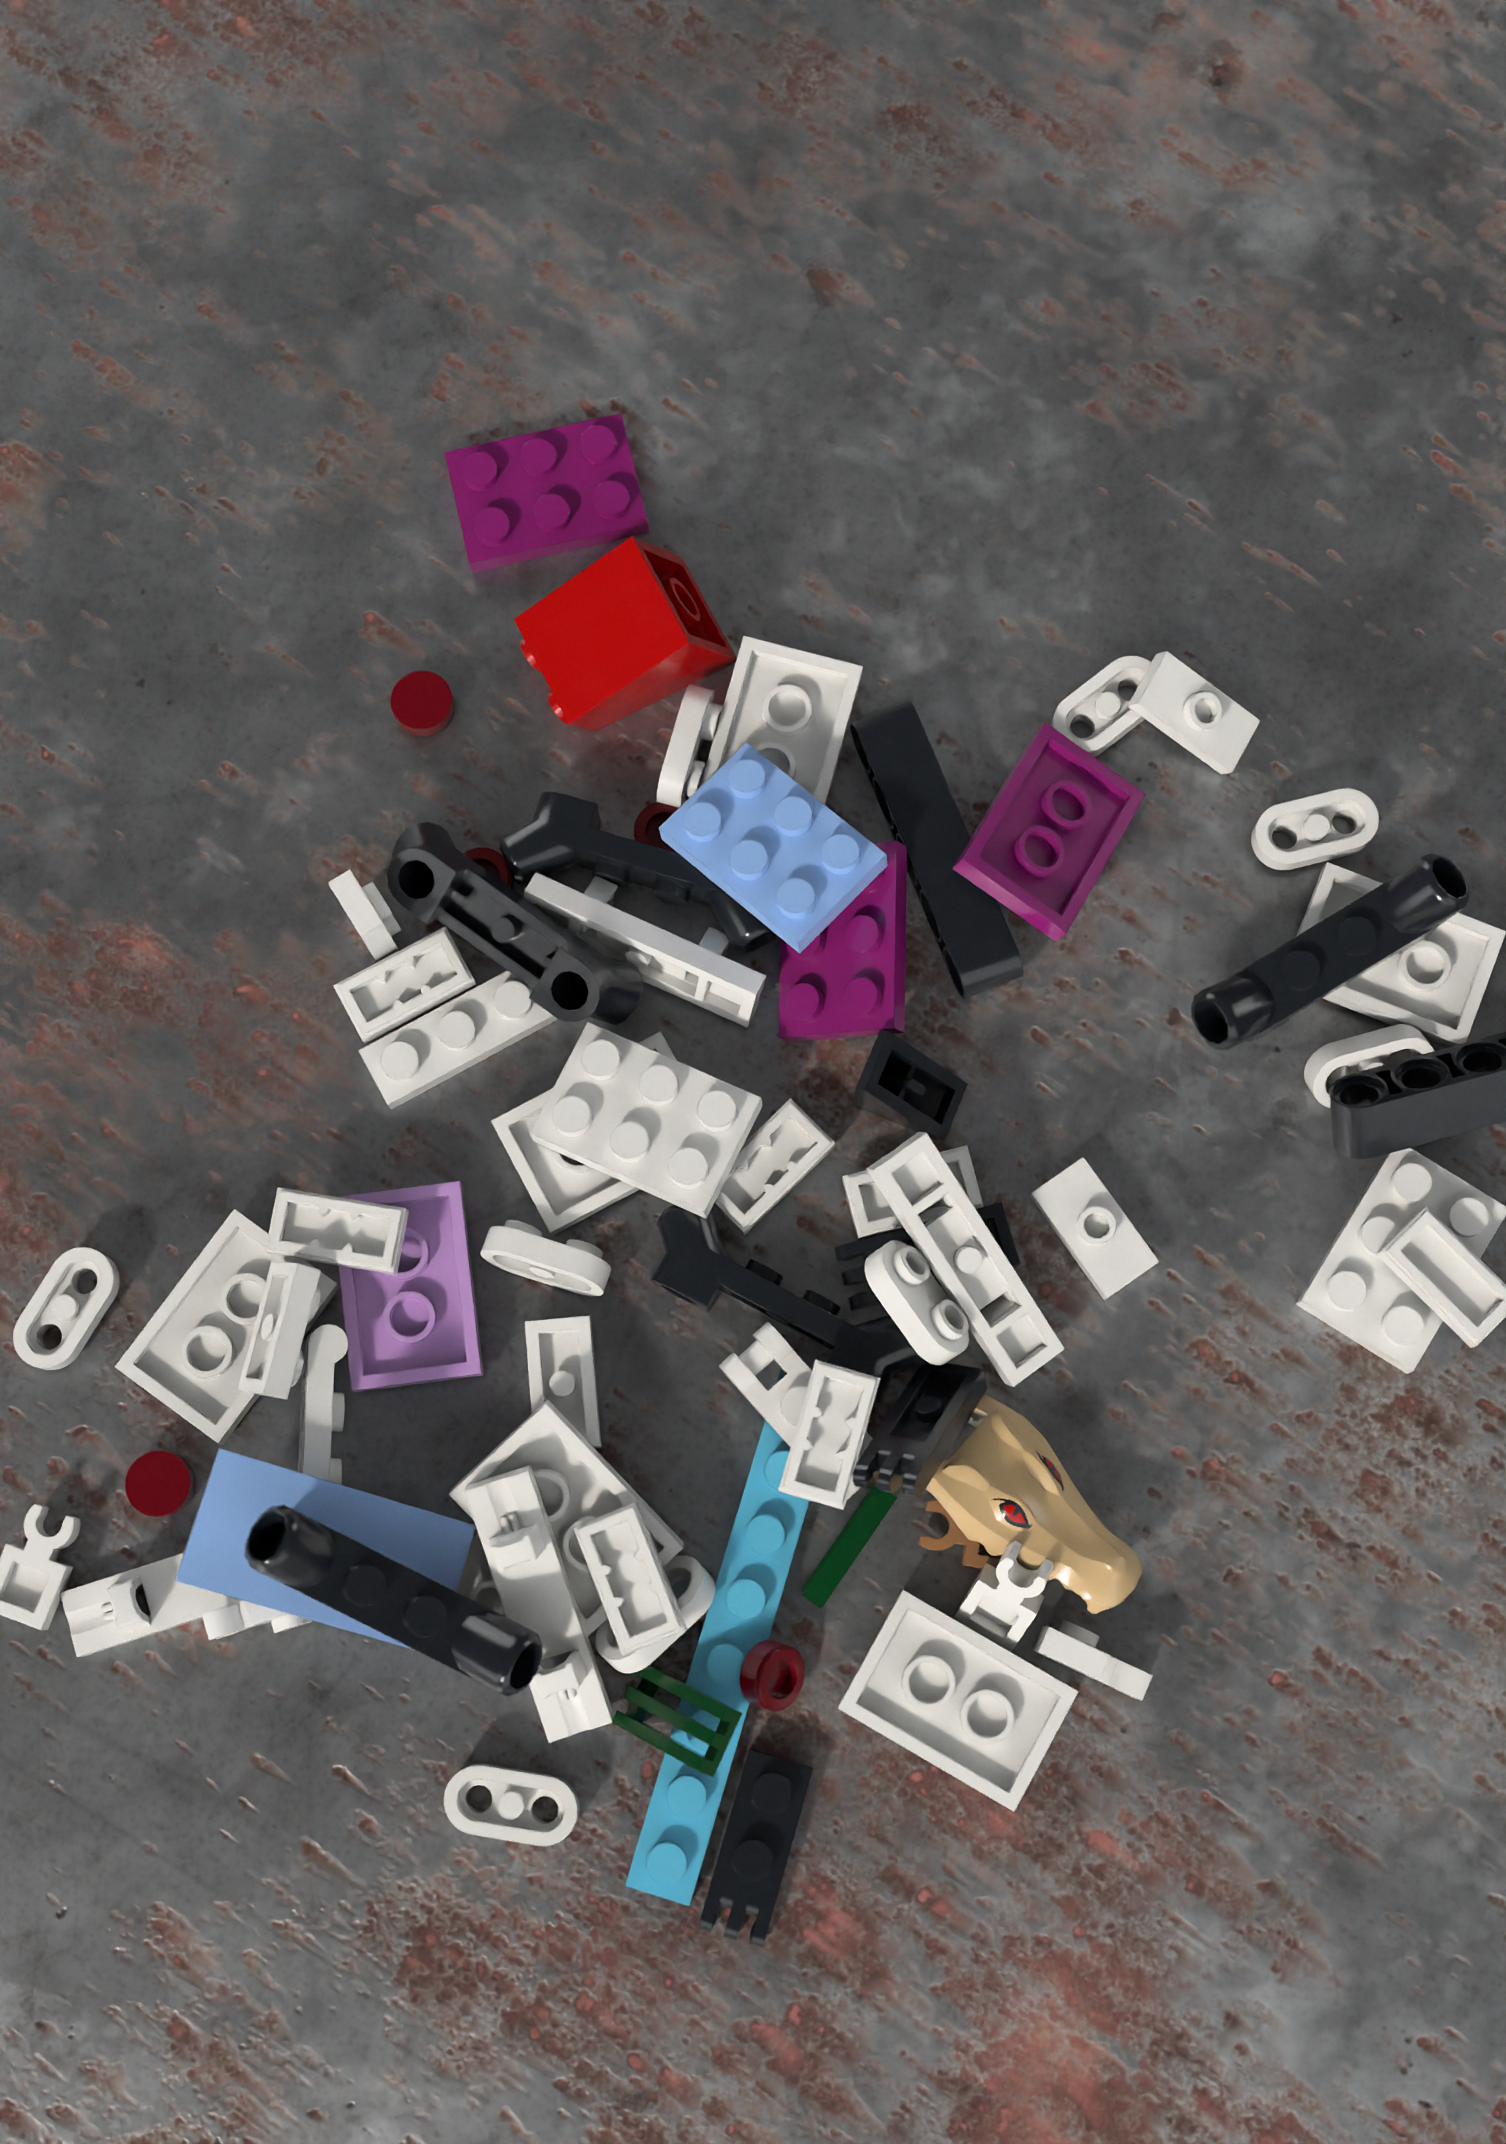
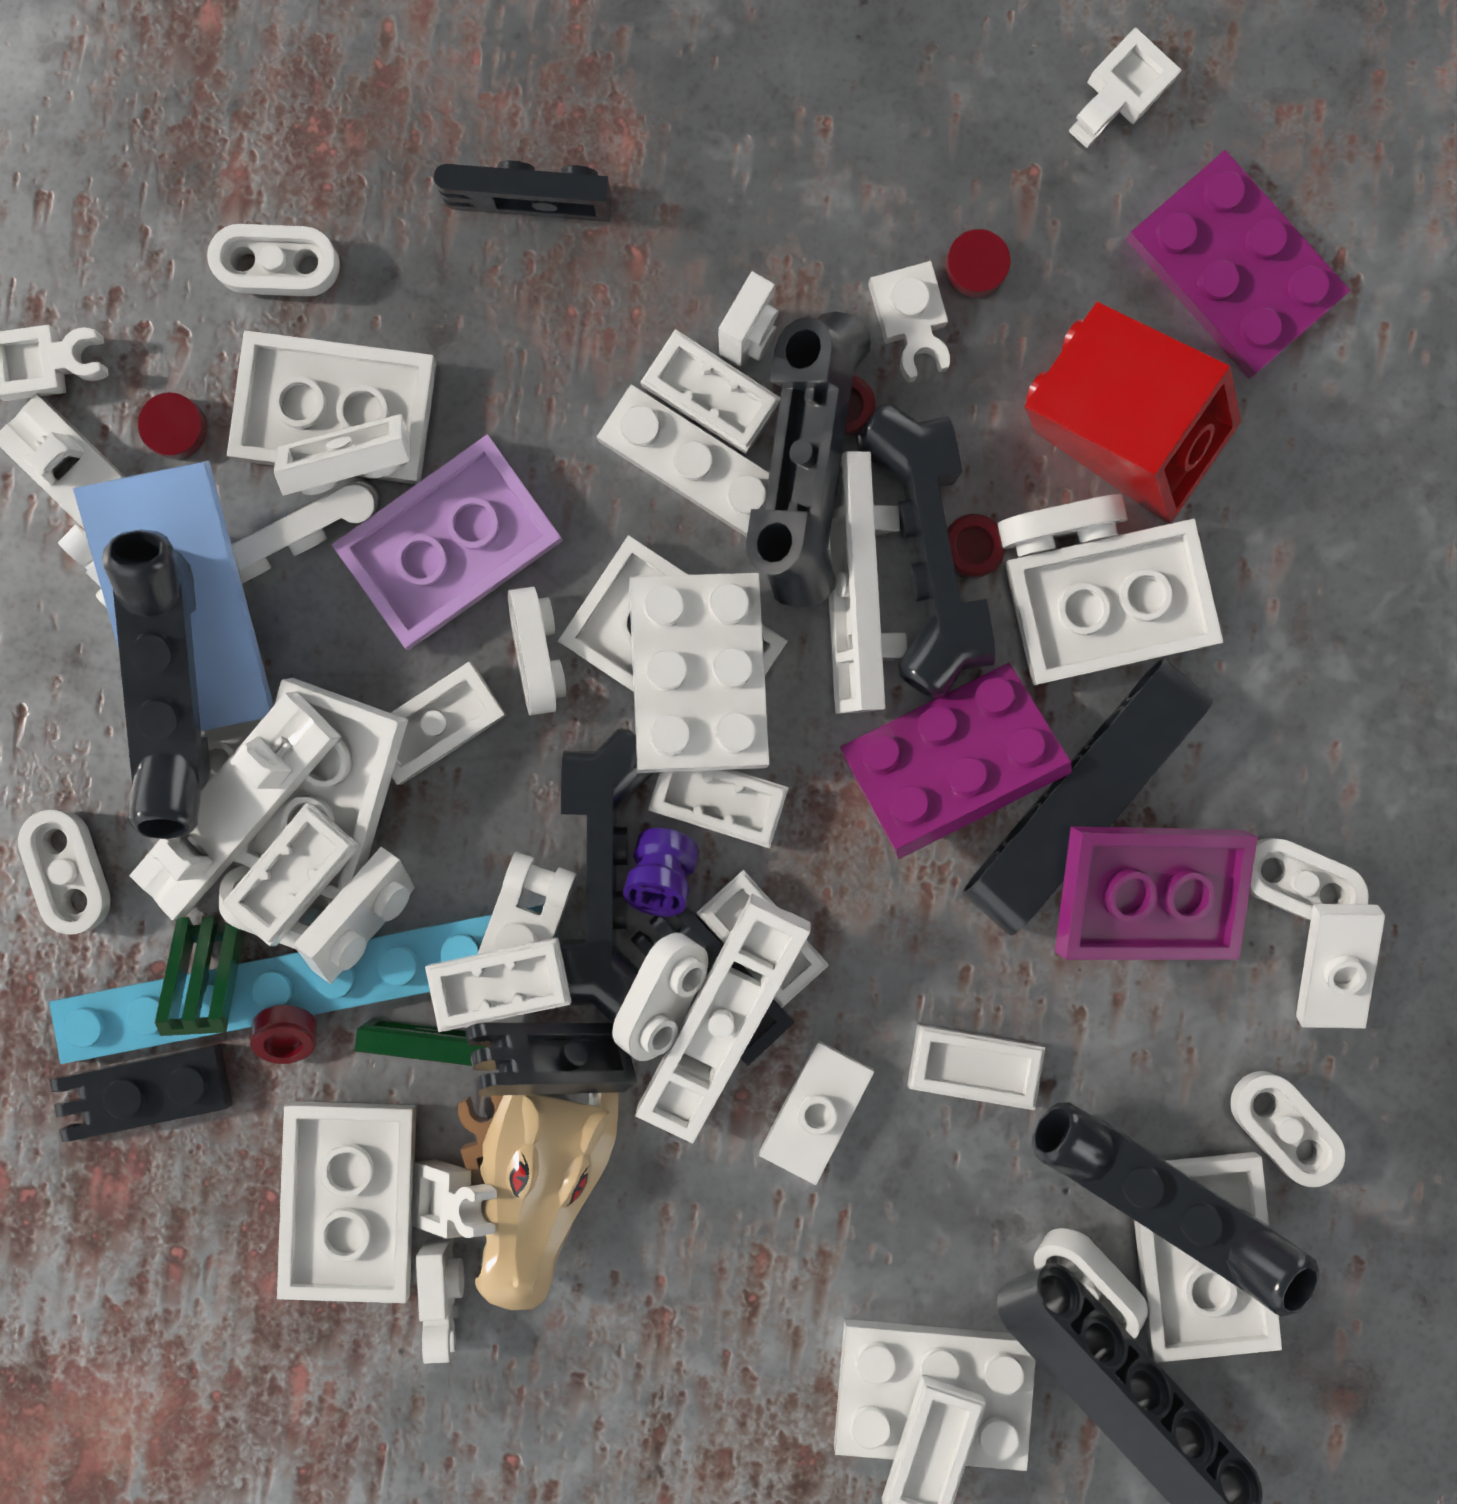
camera: 60 degrees right, 10 degrees up
white plate [265,1187,409,1275] -> none
light blue plate [659,742,888,954] -> none
black slope [853,1030,968,1141] -> none
none -> white plate [293,847,415,984]
none -> black hinge [433,160,612,222]
none -> dark purple wheel [623,828,699,917]
none -> white plate [868,261,950,383]
none -> white tile [907,1023,1045,1110]
none -> white plate [1069,27,1182,148]

